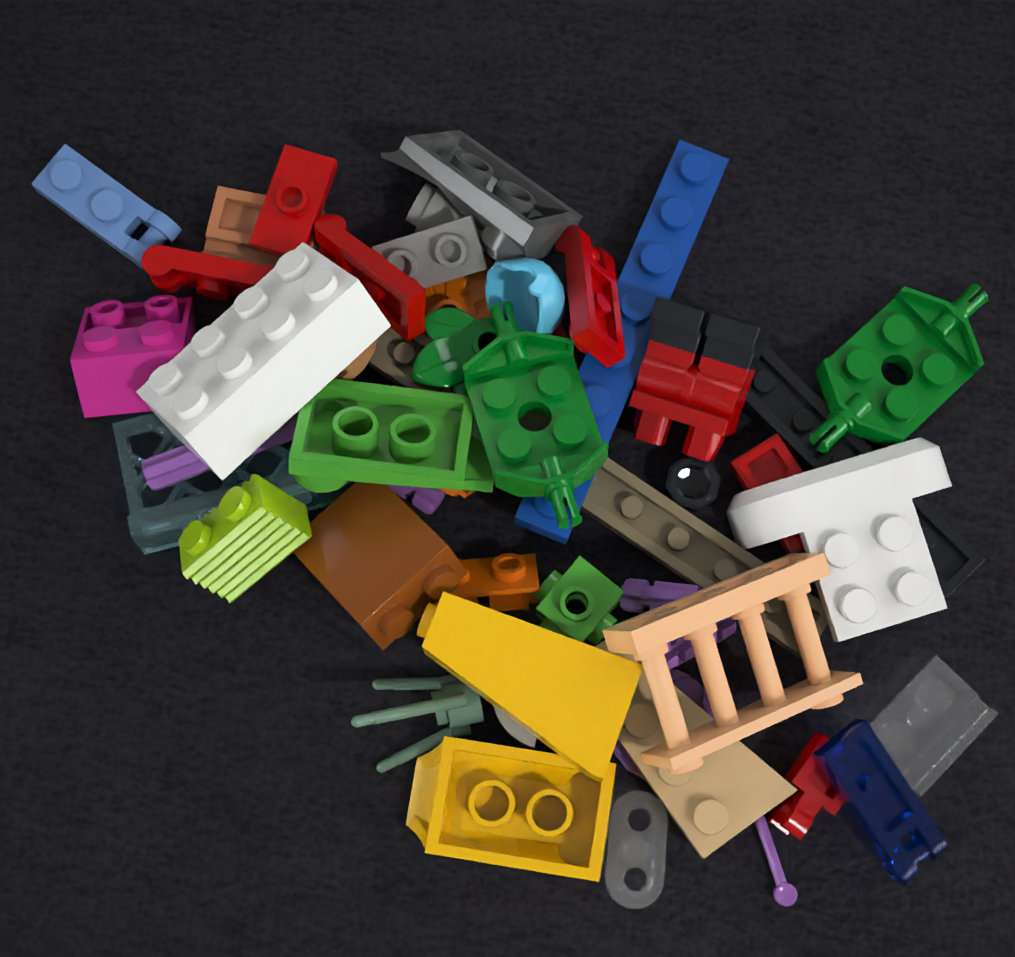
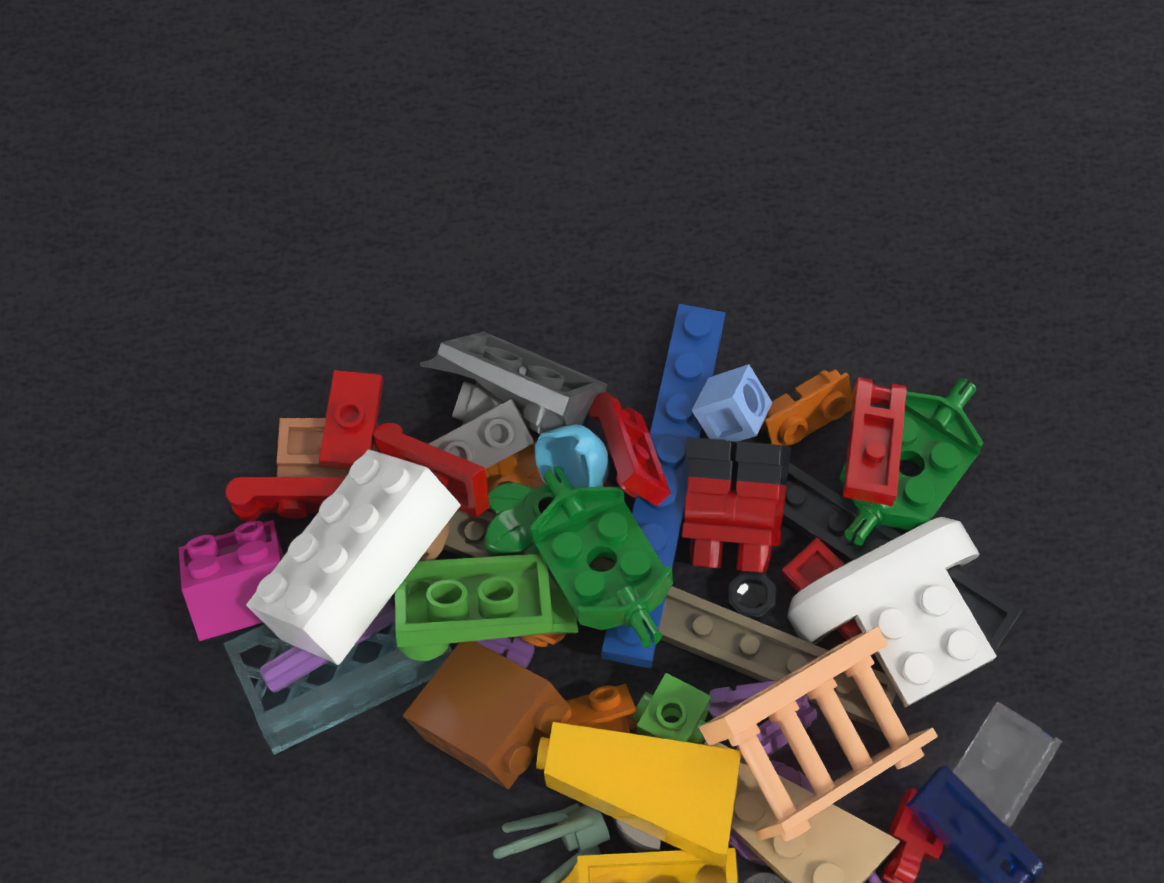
camera: 10 degrees left, 10 degrees down
medium blue plate [31,144,182,270] -> none
lime brick [179,474,312,603] -> none
none -> light blue brick [692,364,772,442]
none -> orange hinge [759,369,853,446]
none -> red plate [843,377,907,506]

